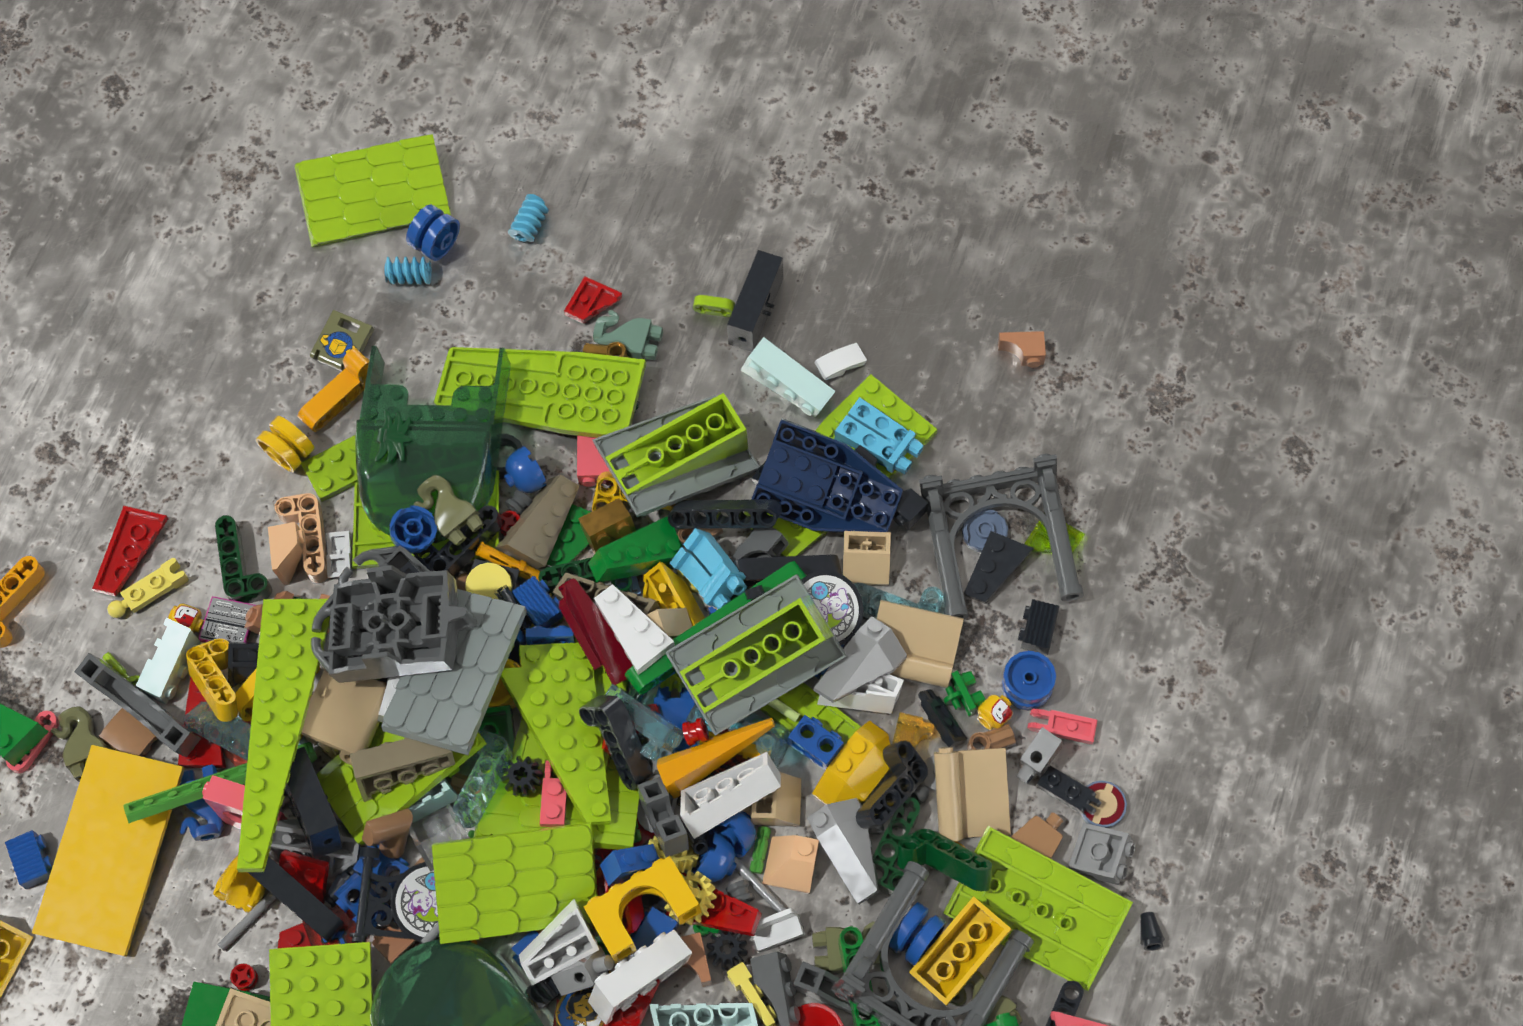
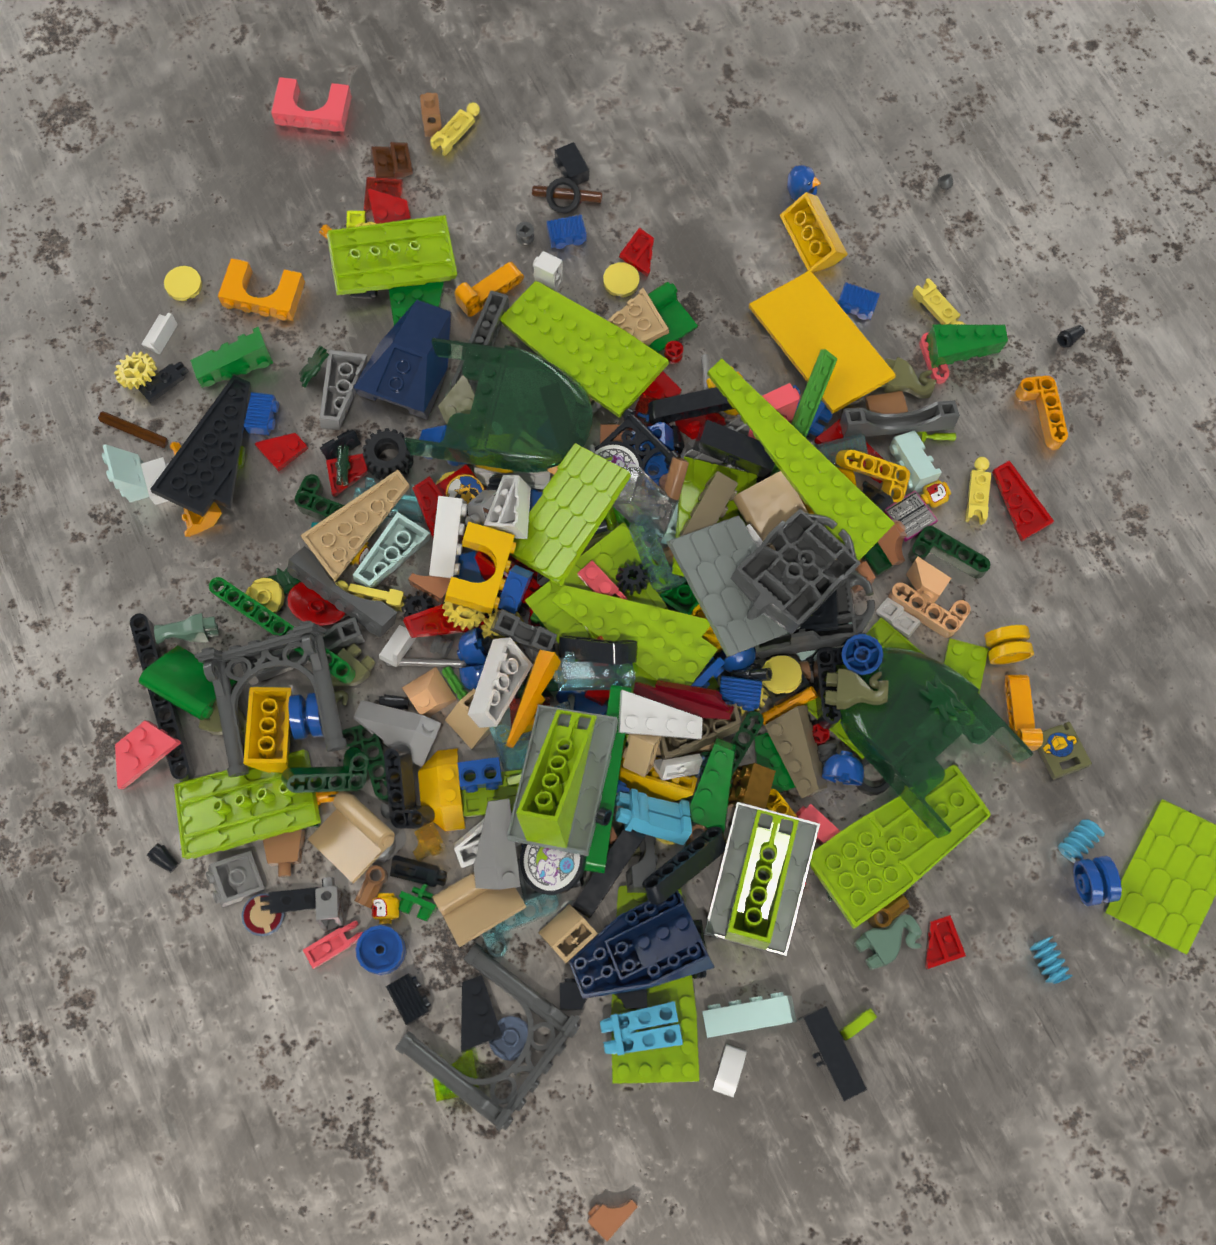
camera: 130 degrees right, 5 degrees up
red wheel [682,717,709,746] -> none
none -> black cone [379,694,408,710]
none -> white panel [654,754,703,780]

